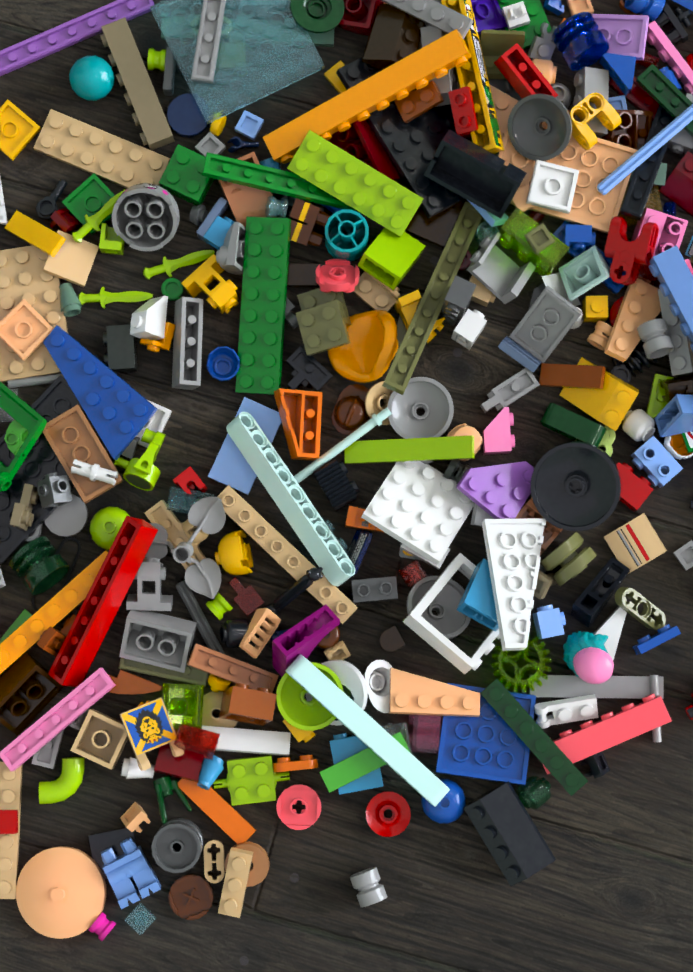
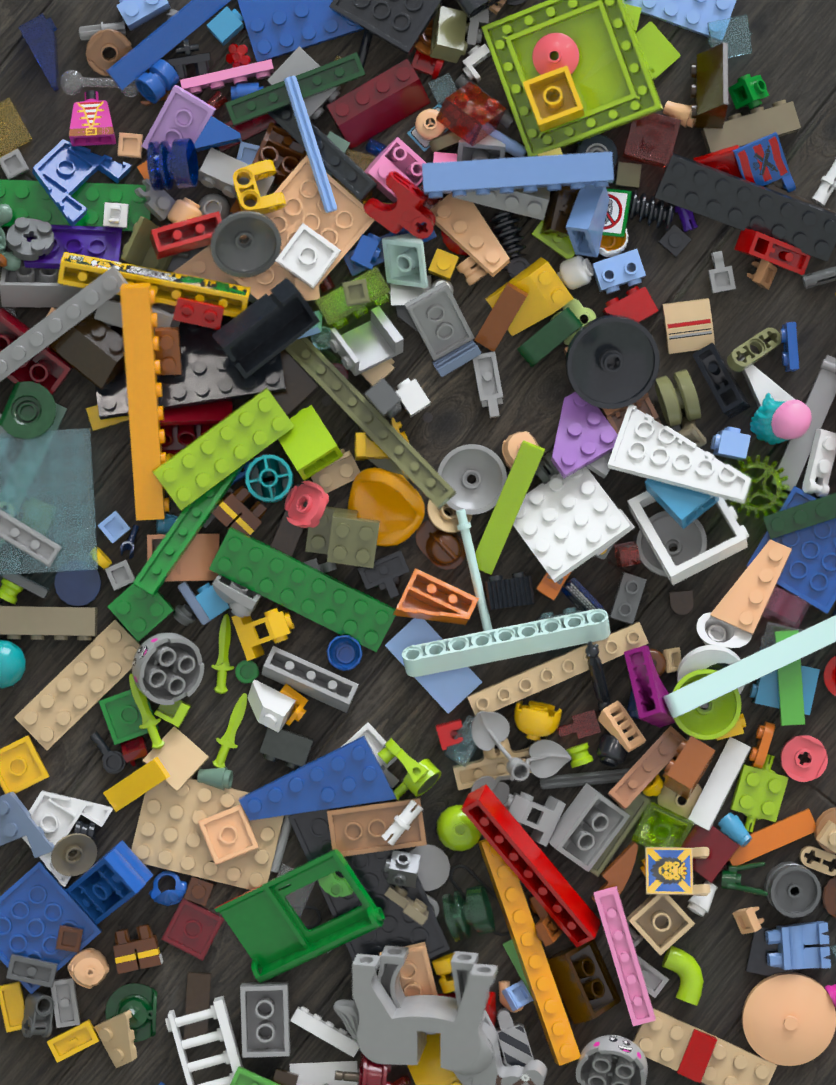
camera: 65 degrees left, 5 degrees up
clear red leg [174,725,220,760] -> none
clear light blue wheel [265,196,288,218] -> none
bright pink slope [482,407,515,455] -> none
light grey wheel [637,319,674,359] -> none

